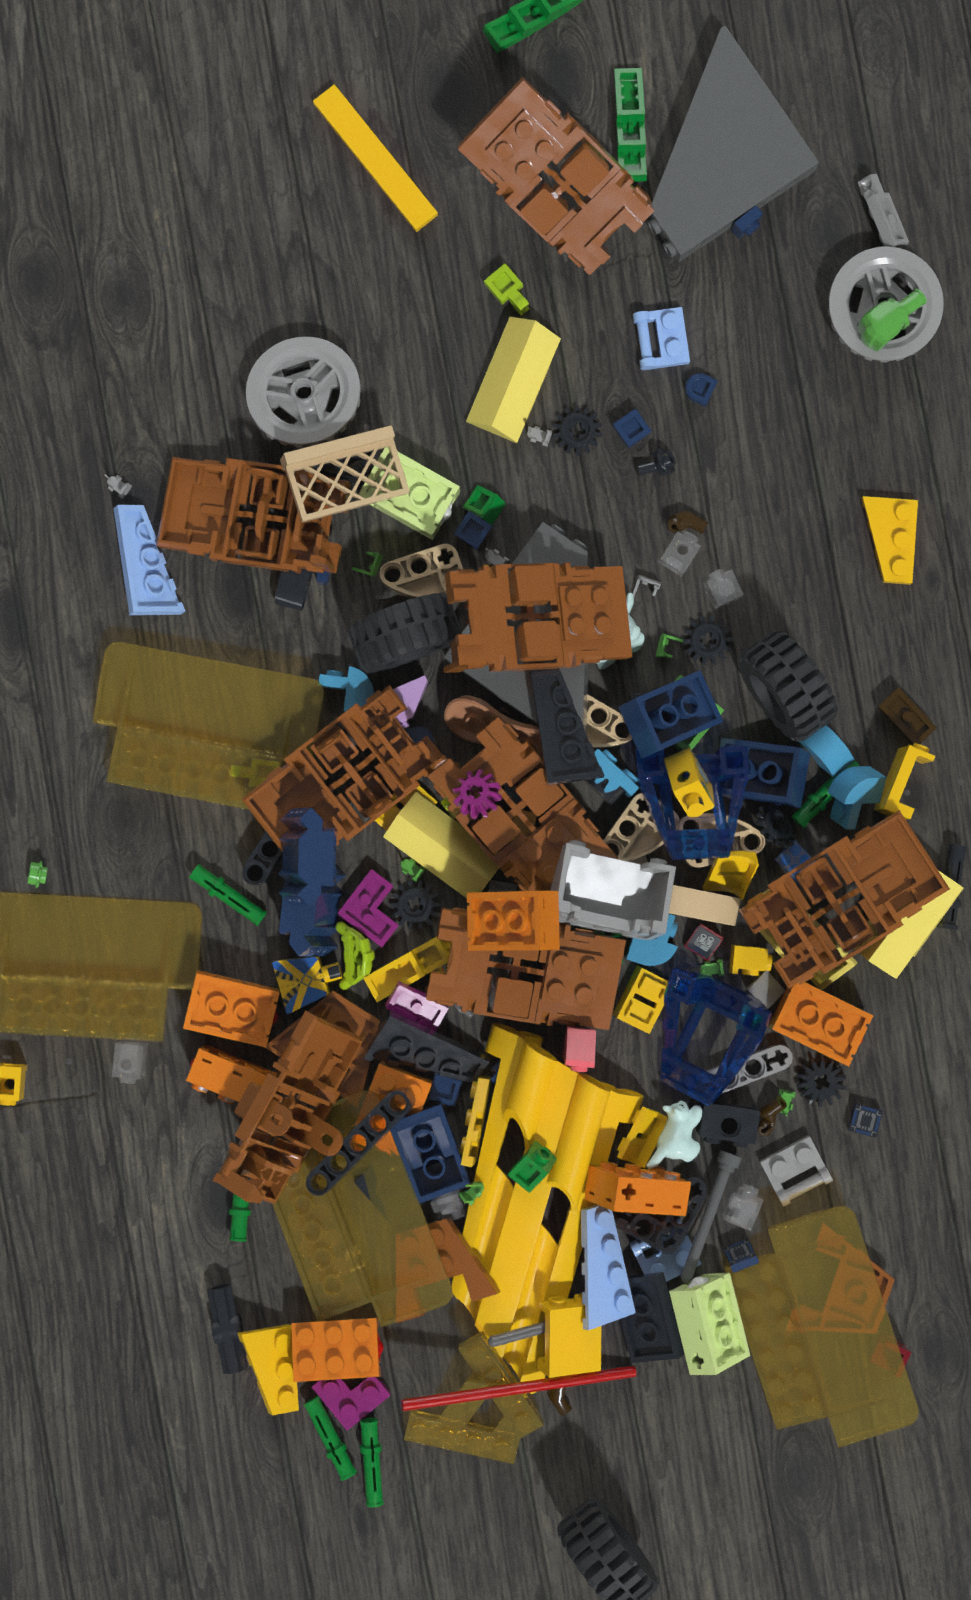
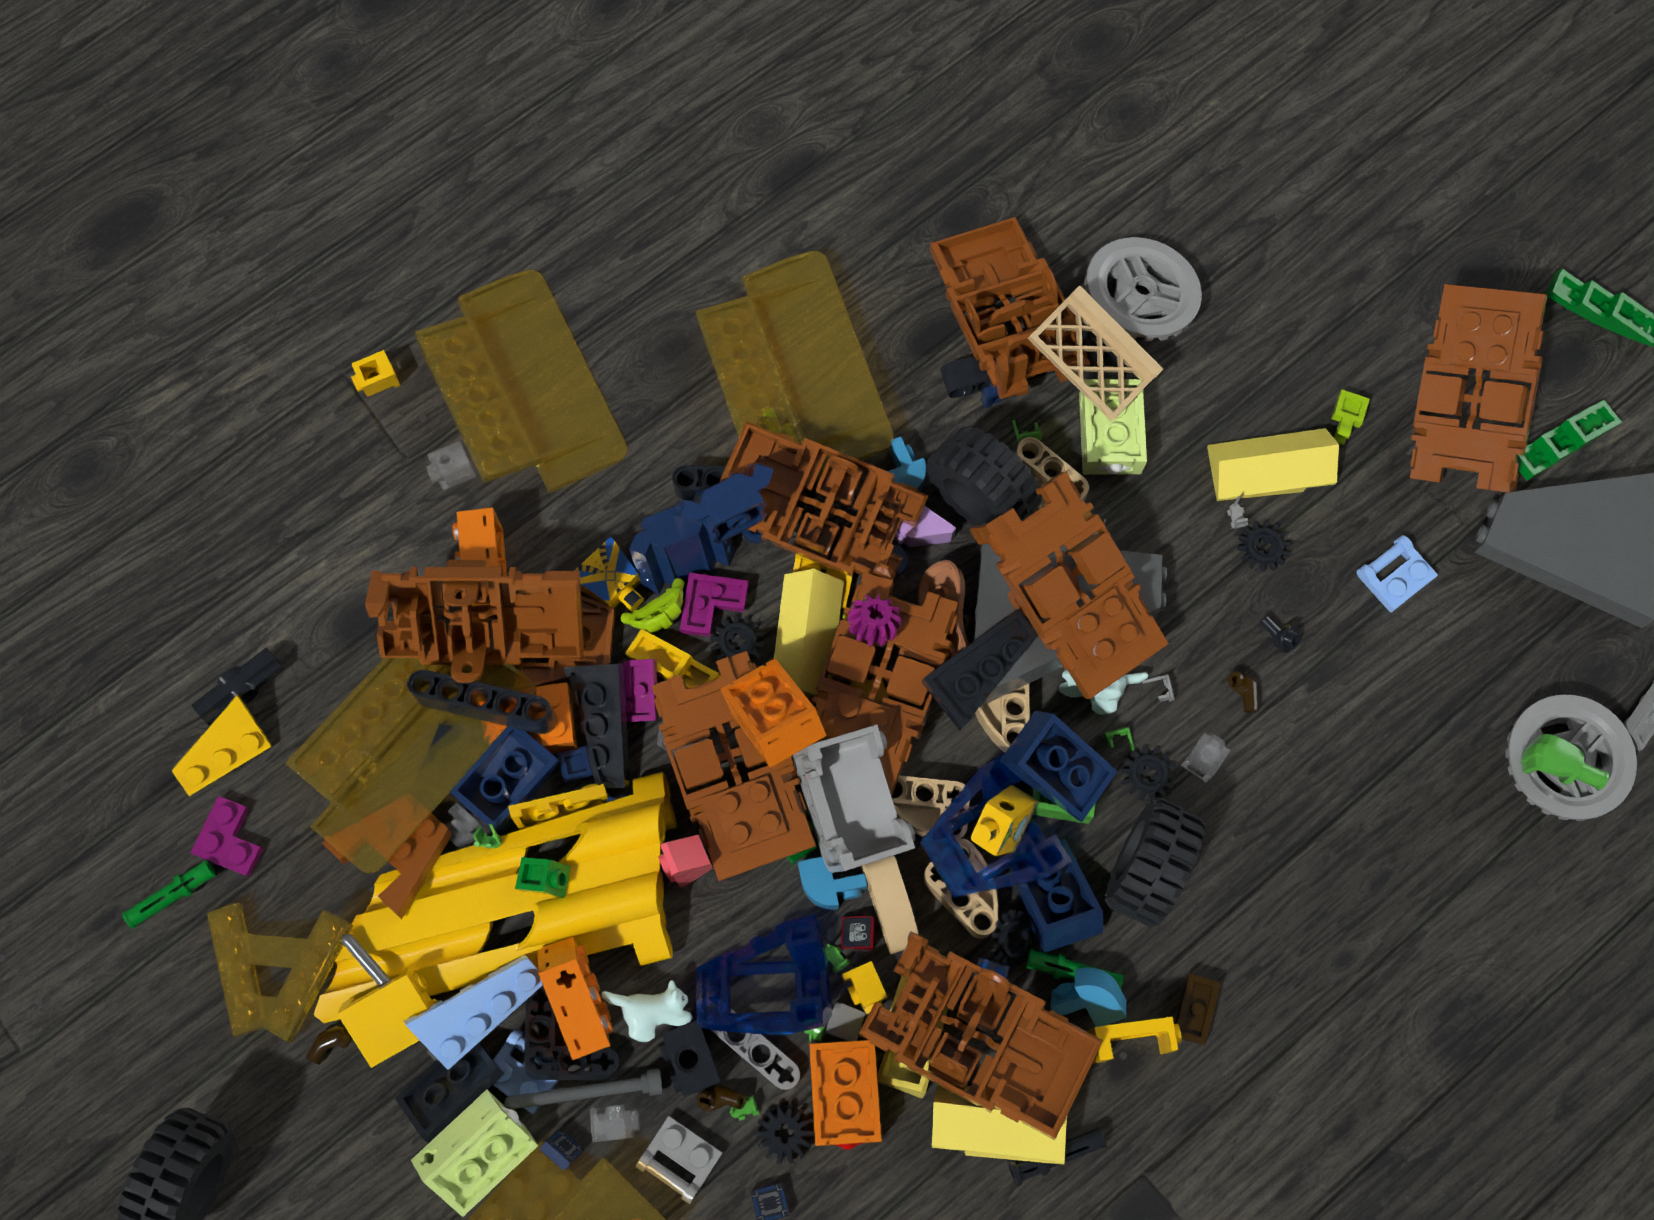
camera: 60 degrees right, 15 degrees down
bright green plate [27,861,47,888] -> none
light grey piece [105,474,132,499] -> none
light blue wing [114,505,185,615] -> none
orange piece [183,970,280,1047] -> none
green pin [189,864,267,926] -> none
green pin [229,1193,251,1242] -> none
orange piece [291,1318,384,1382] -> none
green pin [303,1395,357,1481] -> none
yellow tile [313,84,438,232] -> none
bright green piece [401,858,426,882] -> none
red piece [401,1365,636,1411] -> none
dark blue plate [454,511,492,551] -> none
green slope [463,485,505,525] -> none
dark azure piece [584,749,639,805] -> none
dark blue plate [612,409,652,449] -> none
yellow piece [612,965,674,1034] -> none
yellow piece [617,1106,668,1169] -> none
clear brick [658,531,701,577] -> none
dark blue tile [685,373,718,407] -> none
yellow piece [703,851,759,900] -> none
dark blue plate [732,205,763,239] -> none
dark azure brick [796,725,855,779] -> none
yellow wing [861,496,918,585] -> none

